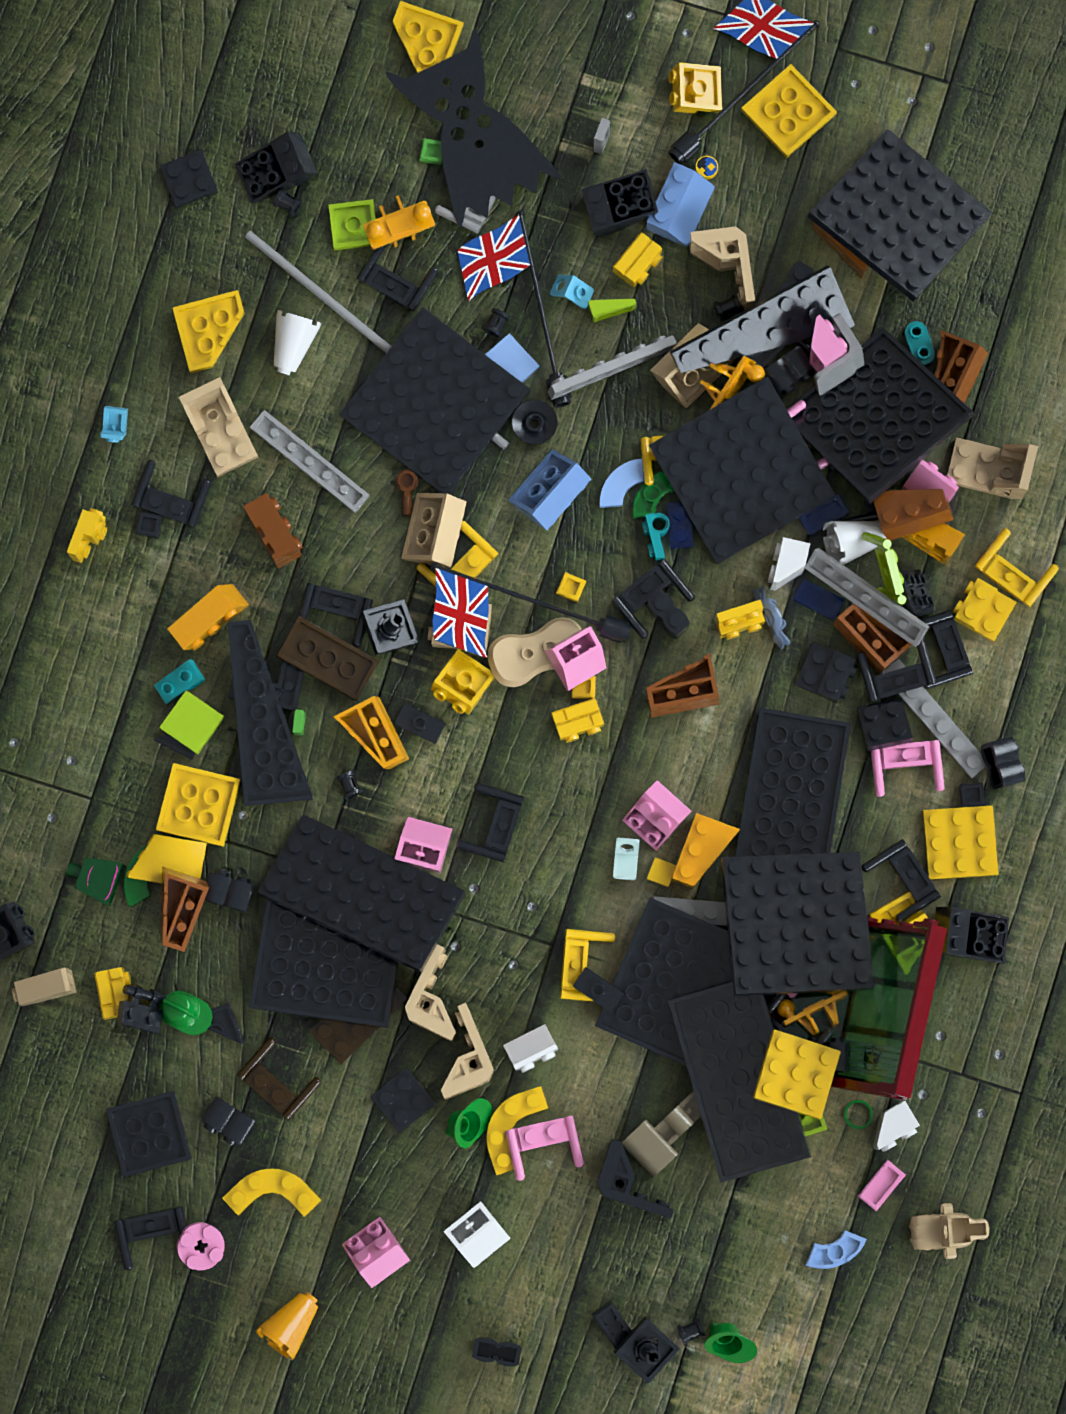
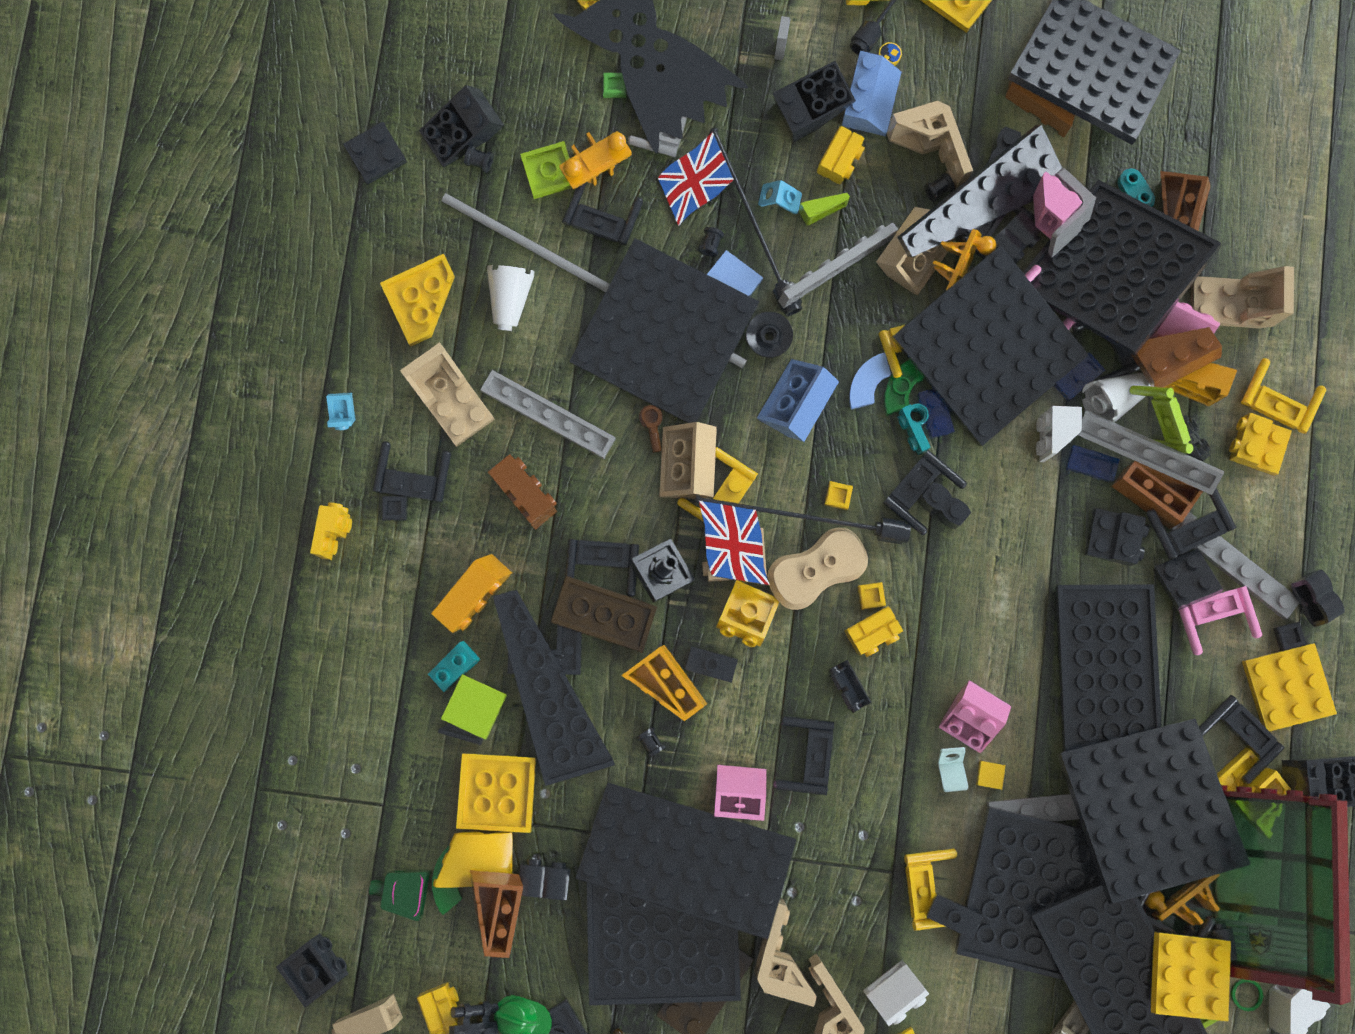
camera: 15 degrees left, 0 degrees up
bright green tile [293,709,306,736] -> none
bright pink slope [545,626,606,691] -> none
dark orange wedge [646,653,719,718] -> none
light orange wedge [671,813,740,889] -> none
yellow plate [715,599,765,640] -> none
sand blue piece [752,586,790,650] -> none
black plate [920,610,973,689] -> none
none -> black hinge [829,659,872,713]

